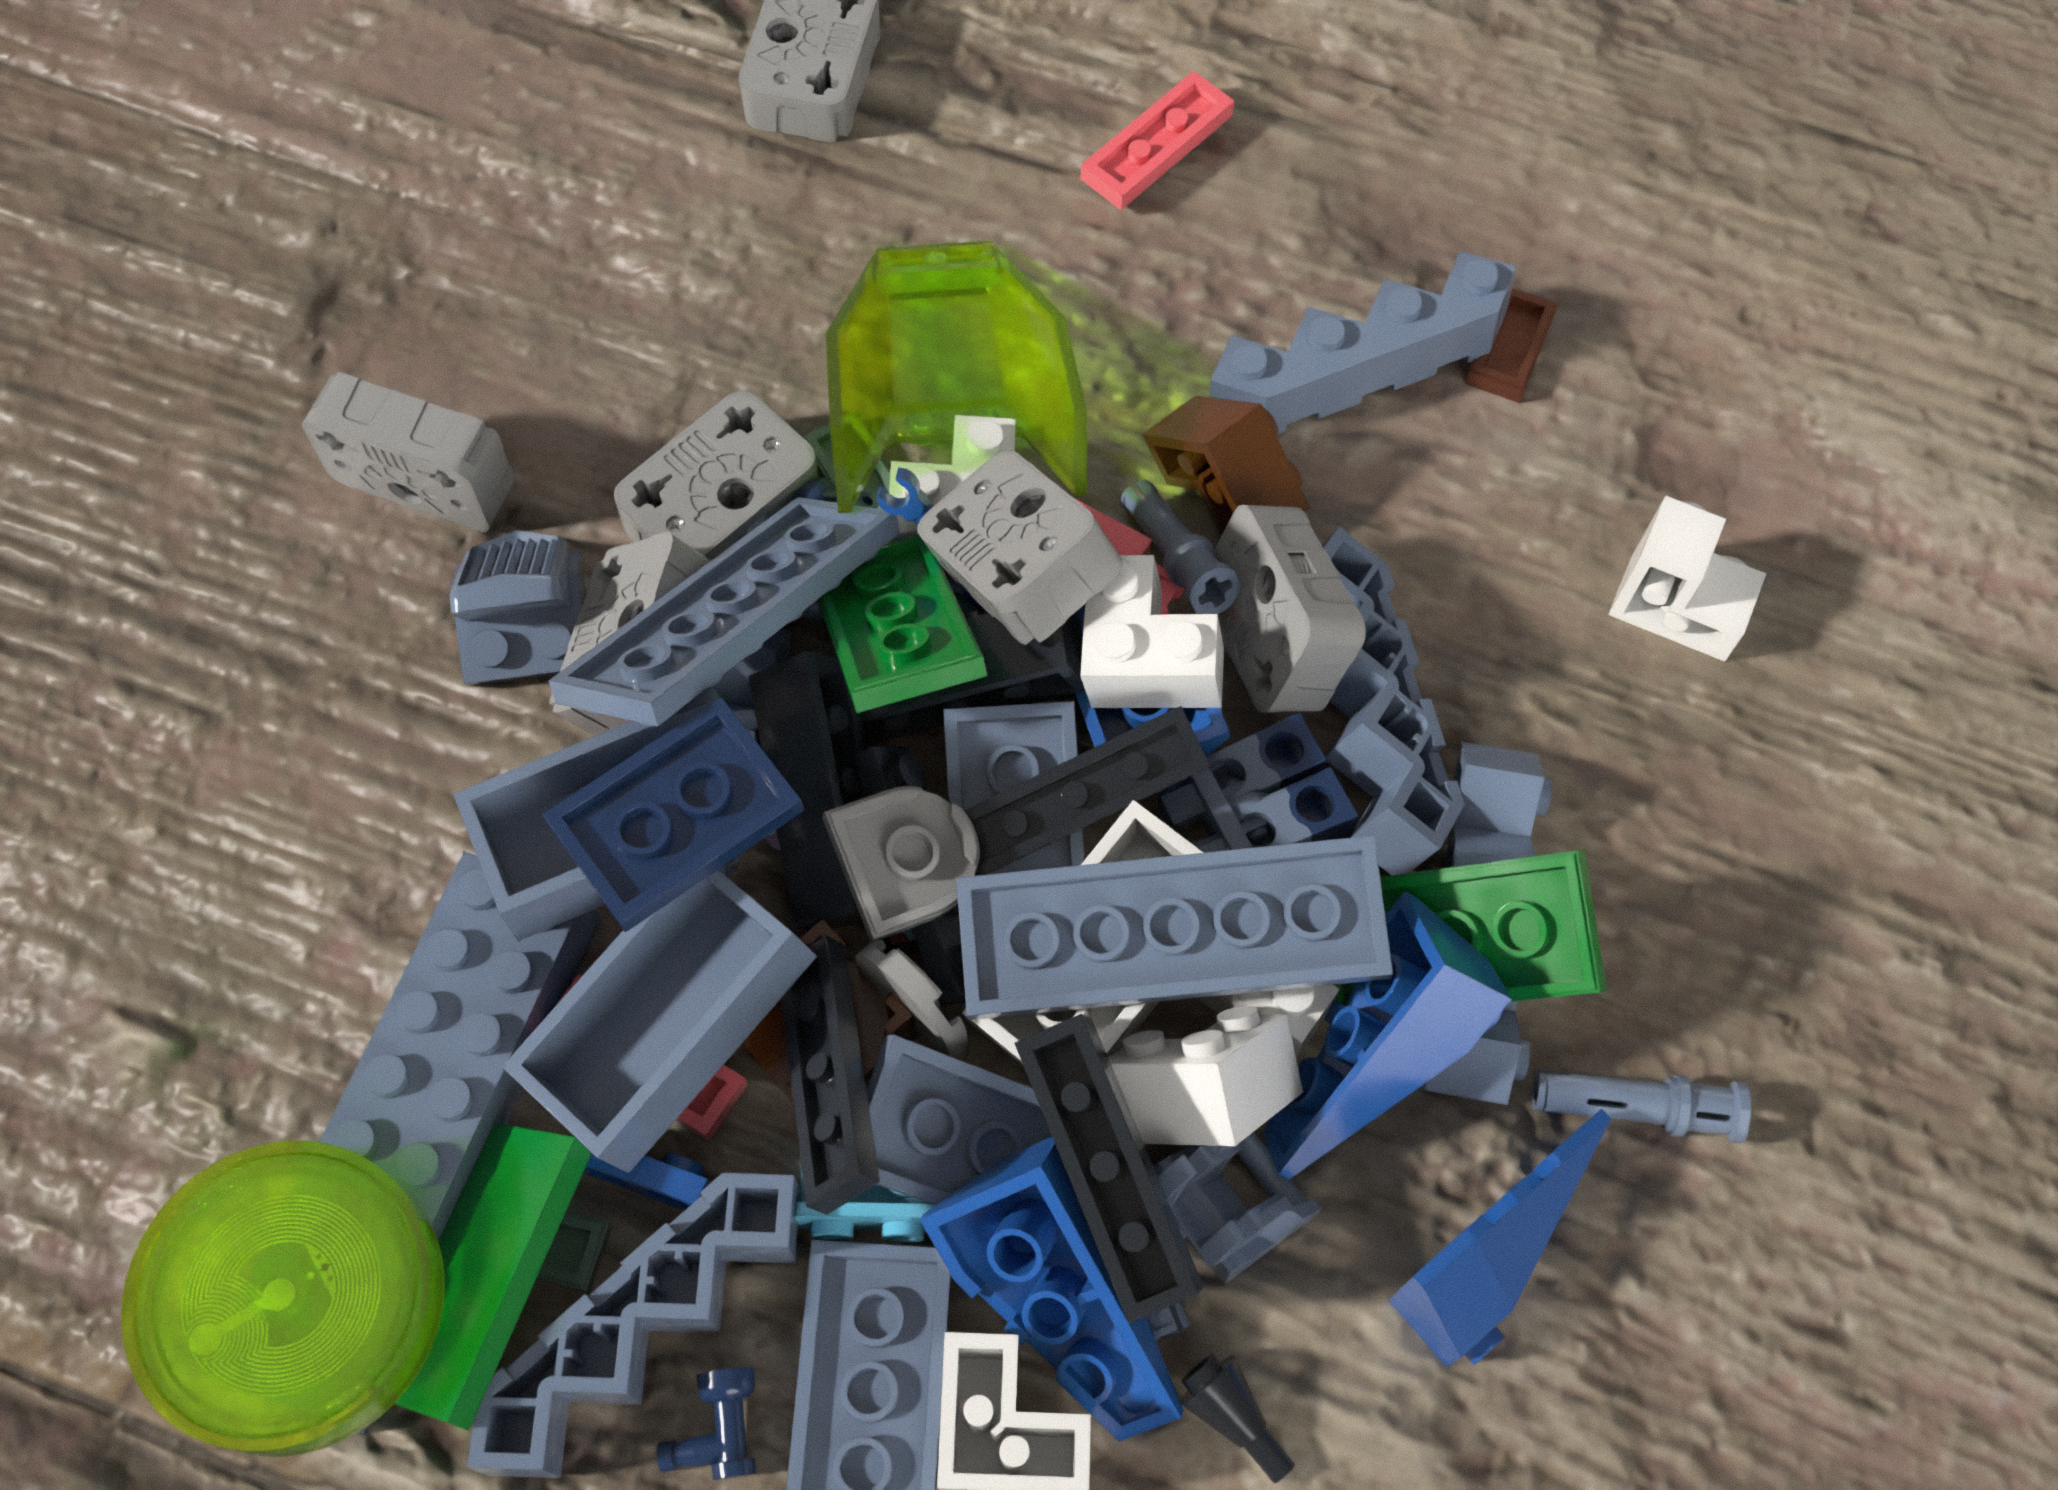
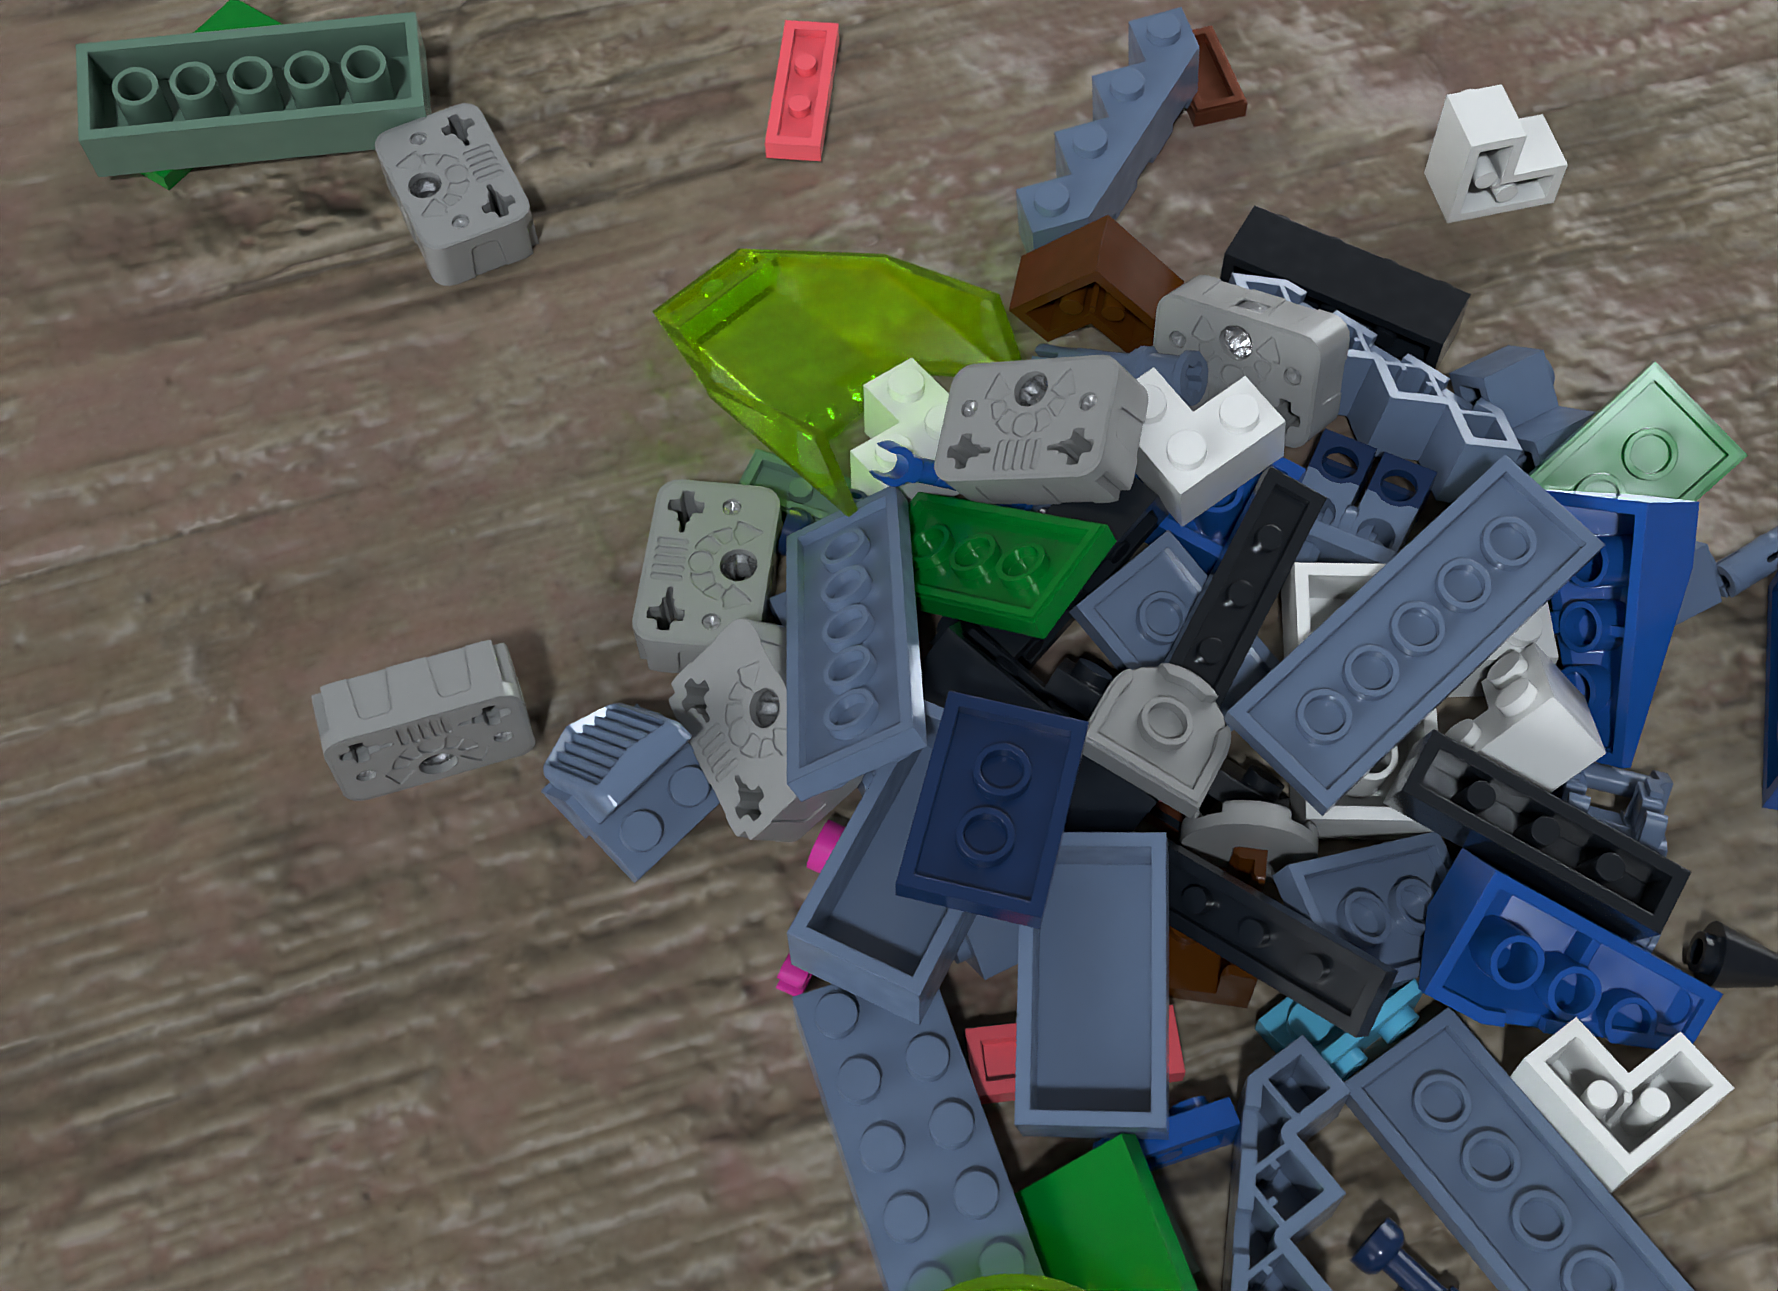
camera: 35 degrees left, 5 degrees down
none -> black brick [1220,205,1471,370]

